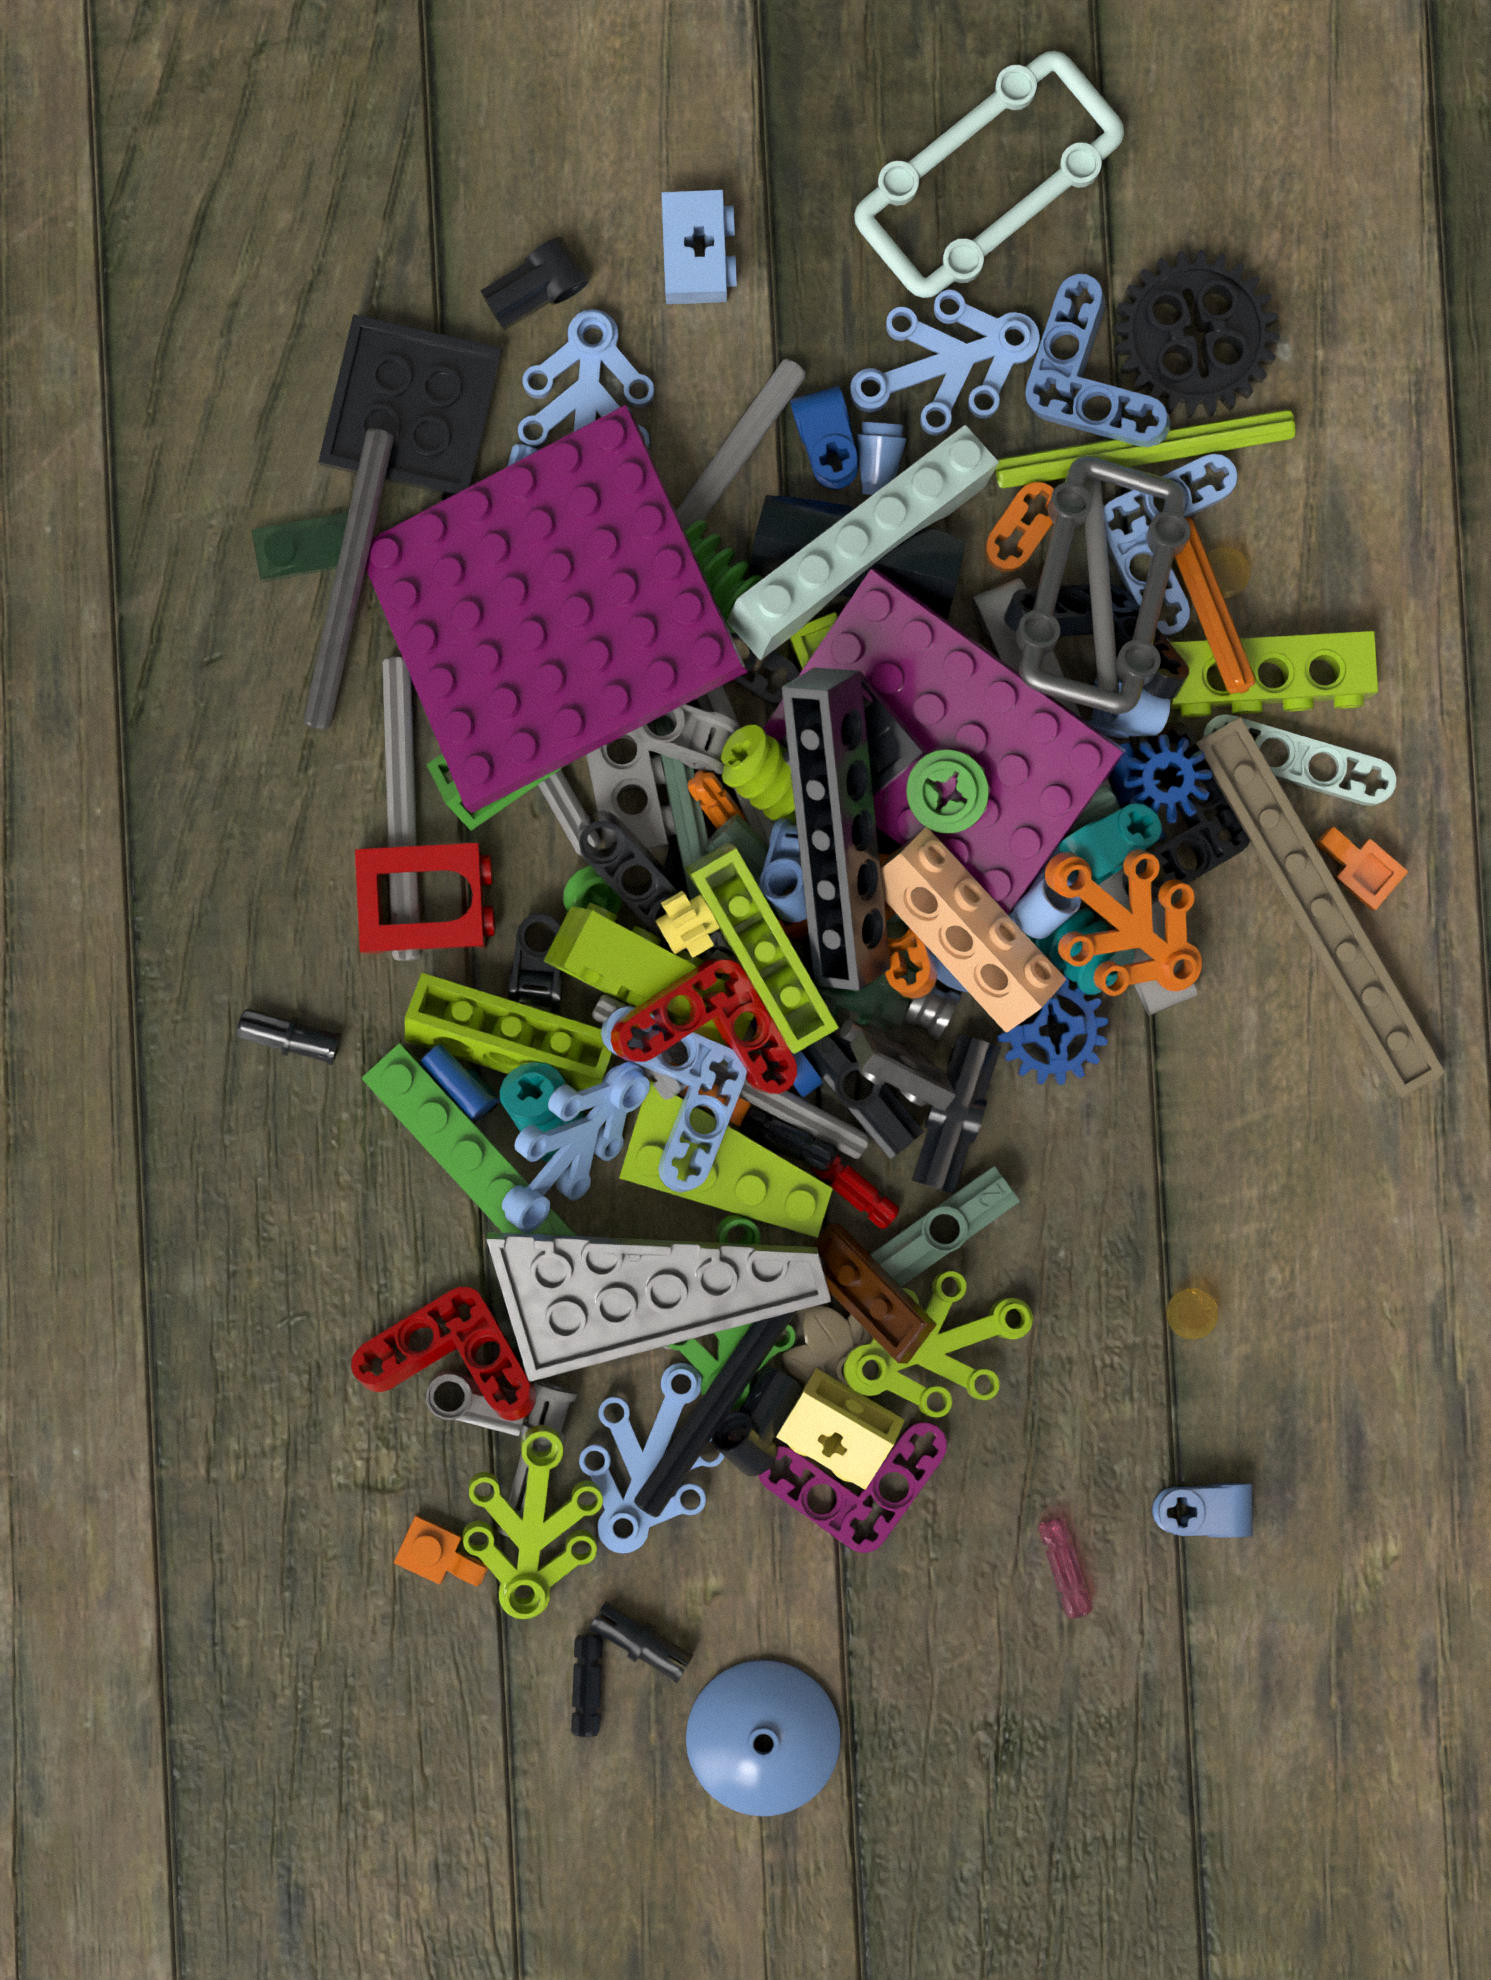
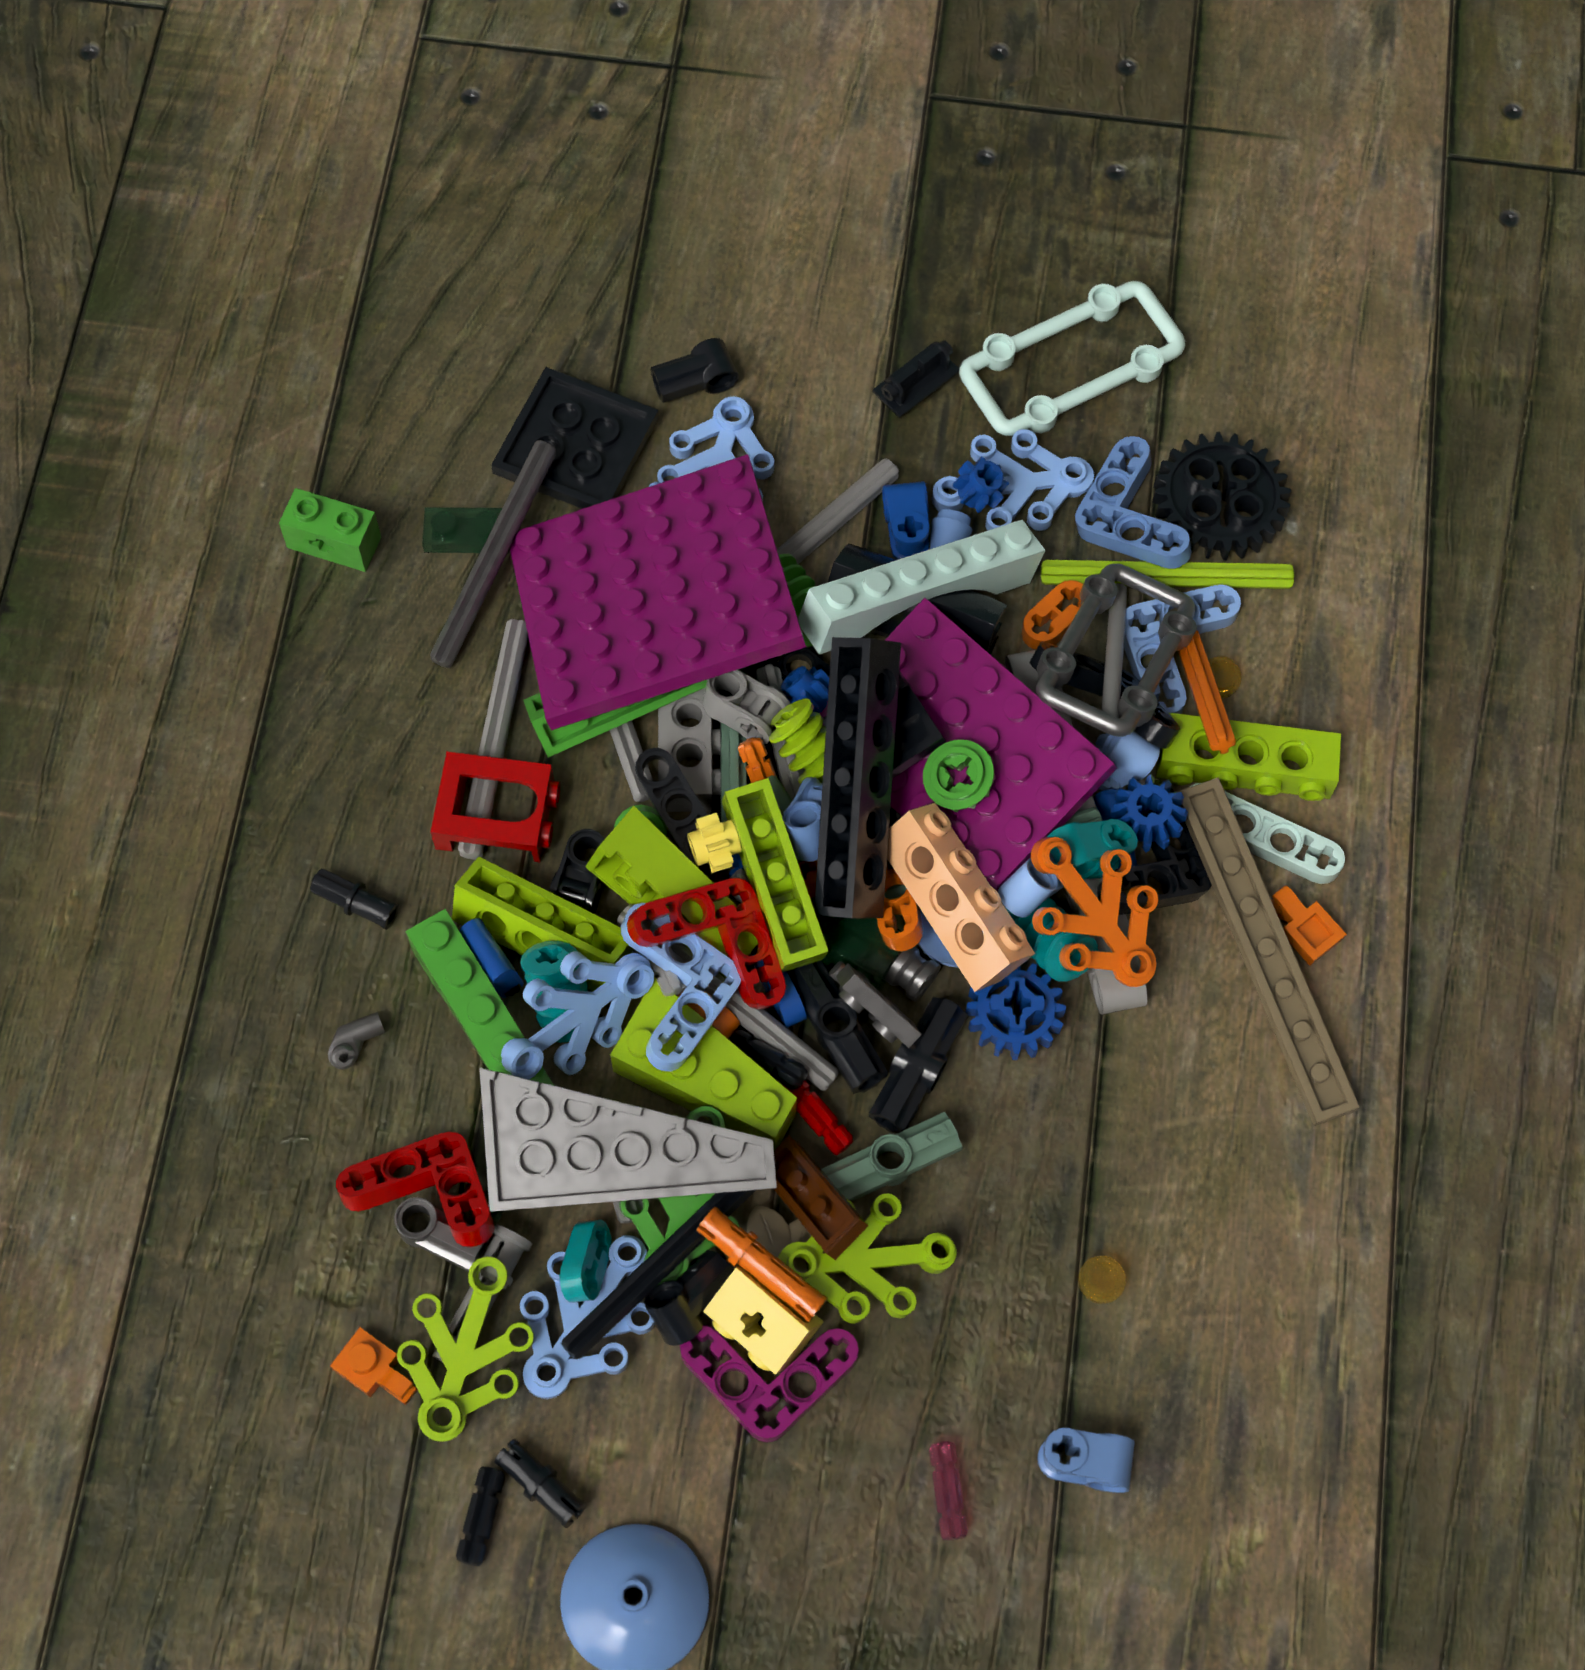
camera: 10 degrees right, 20 degrees down
light blue brick [661,190,737,304] -> none
none -> bright green brick [279,488,381,572]
none -> flat silver arm [328,1012,385,1070]
none -> teal beam [560,1220,612,1302]
none -> orange pin [696,1206,828,1323]
none -> blue gear [781,666,829,713]
none -> black hinge [872,340,959,418]
none -> blue gear [952,456,1009,513]

